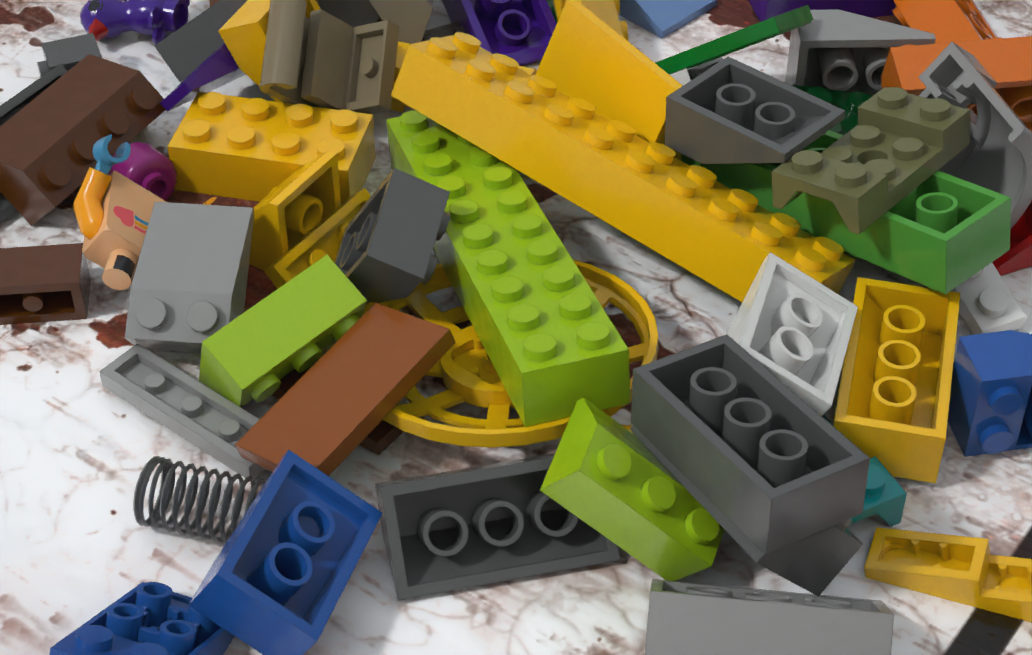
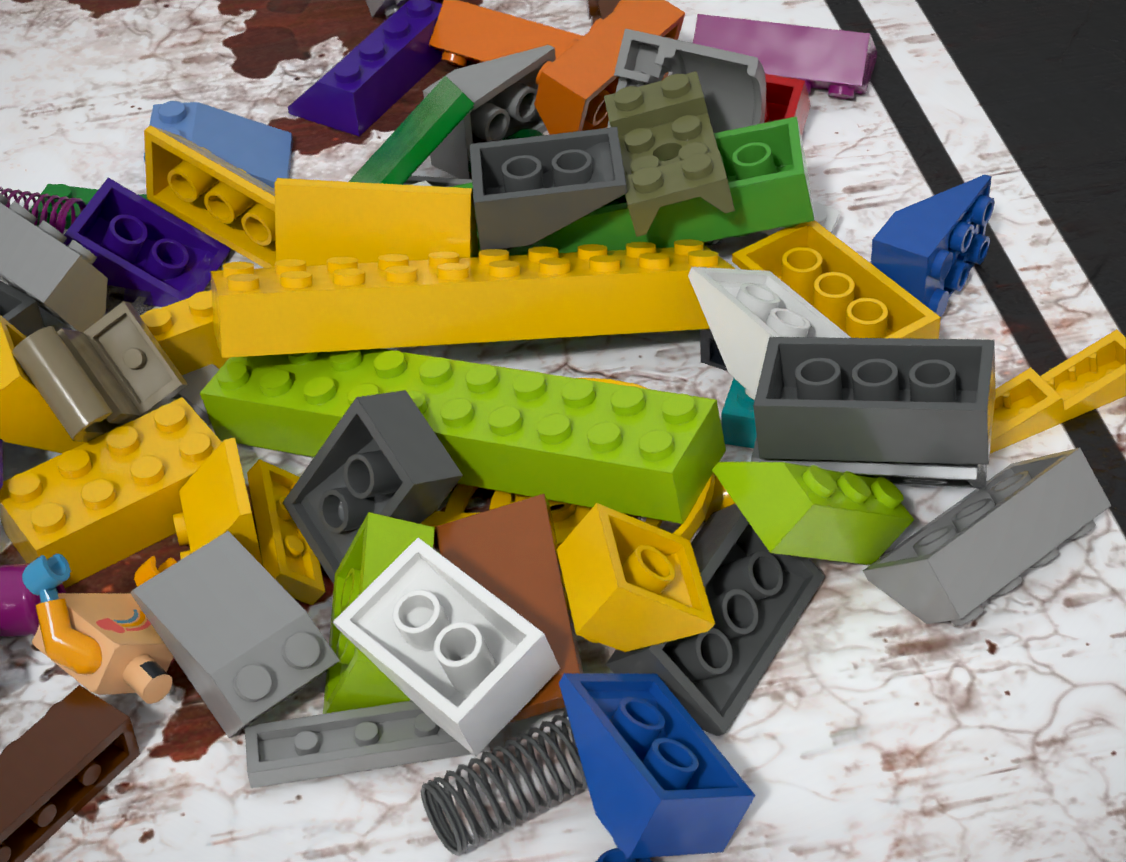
camera: 45 degrees left, 0 degrees up
none -> white slope [333,538,560,756]
none -> yellow slope [556,503,715,652]

